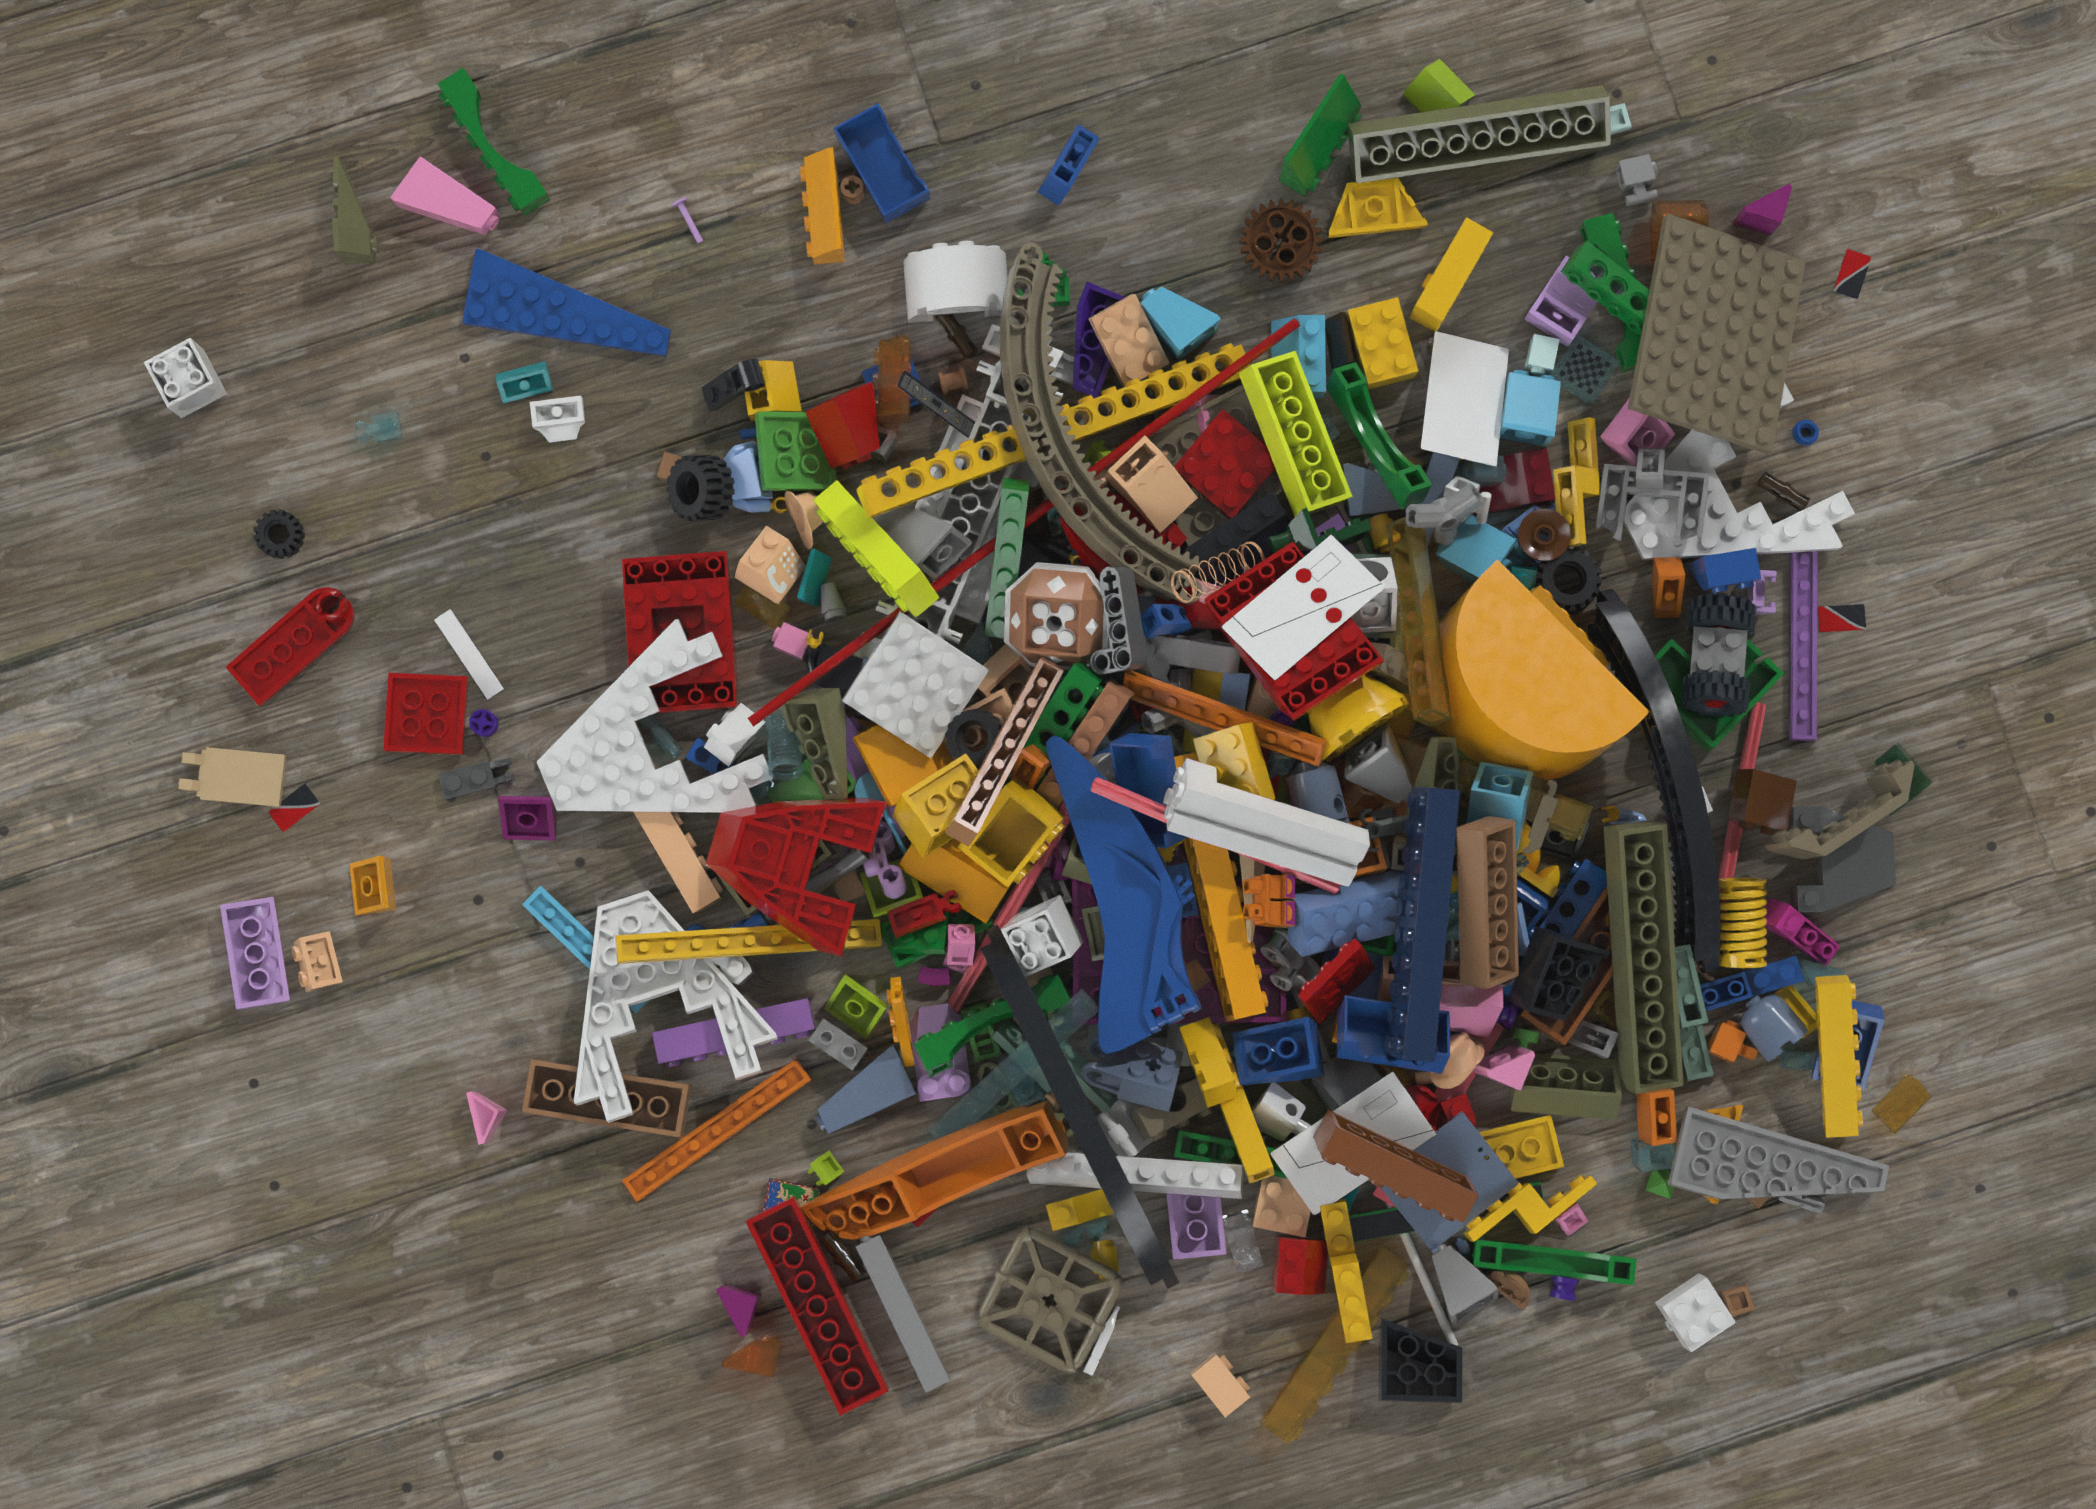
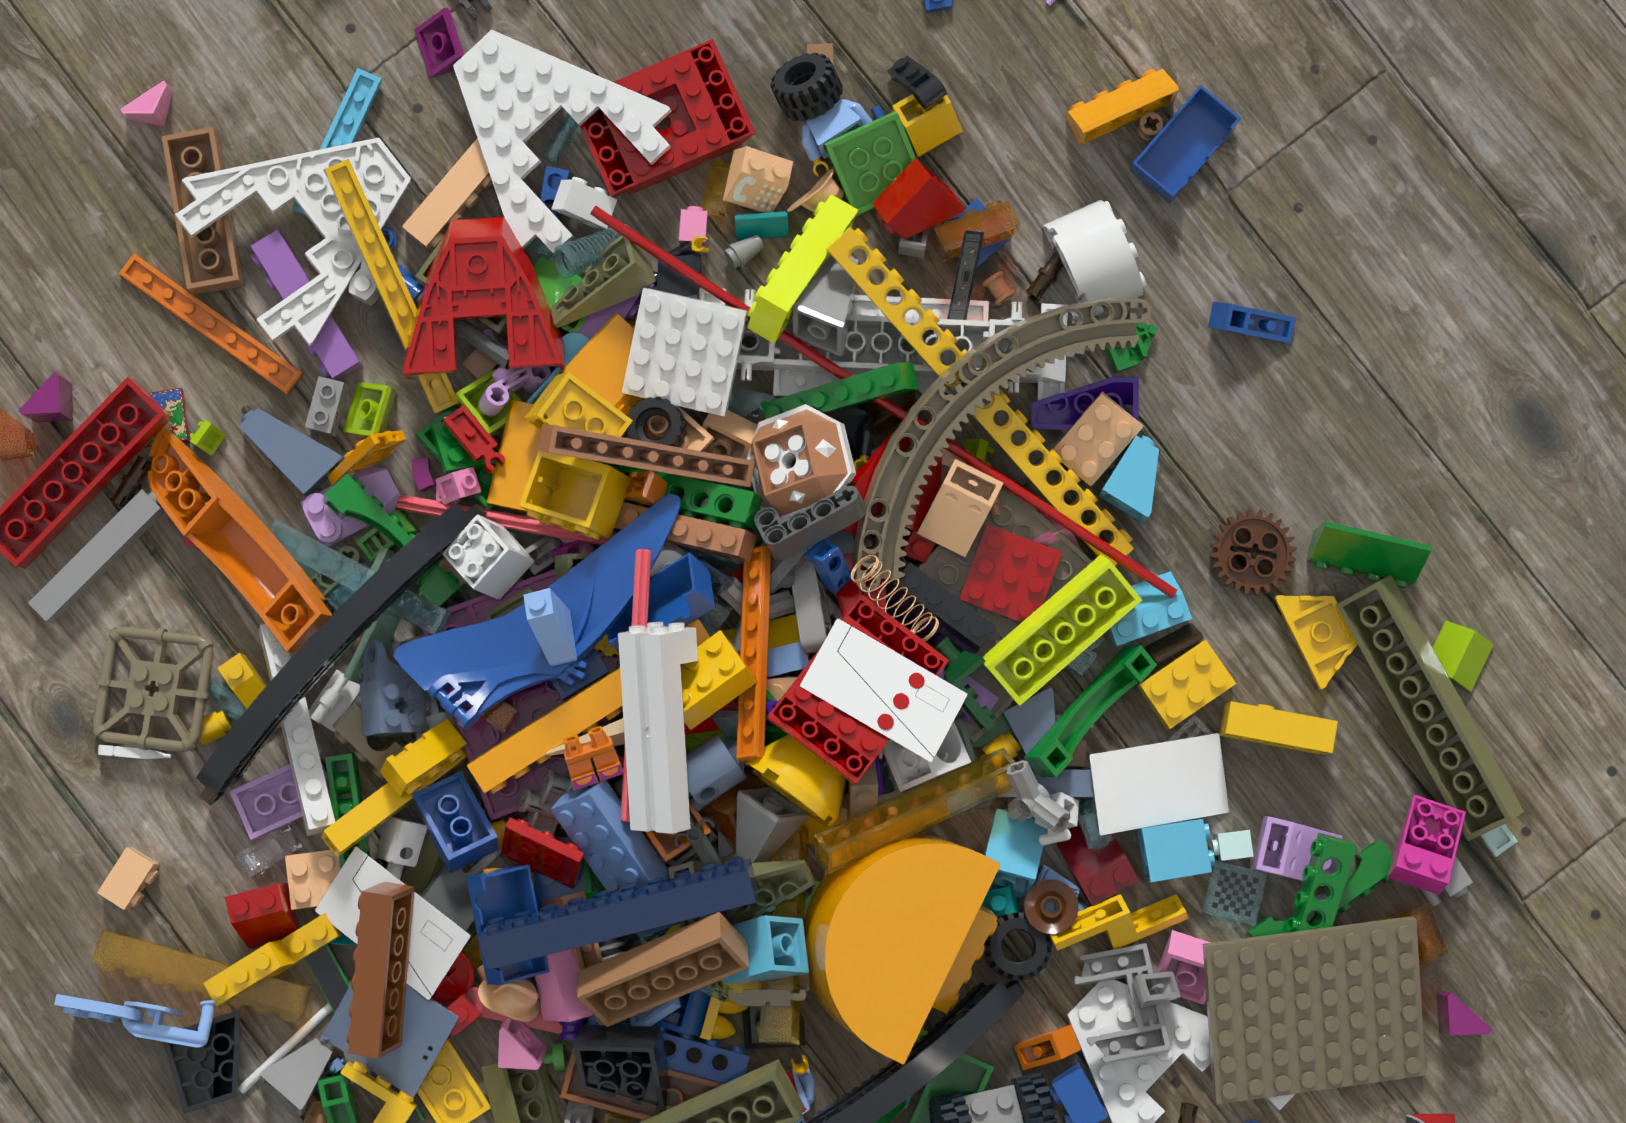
camera: 75 degrees right, 0 degrees up
none -> light blue plate [54,994,216,1048]
none -> light blue slope [524,588,577,667]
none -> dark pink slope [1387,795,1466,895]

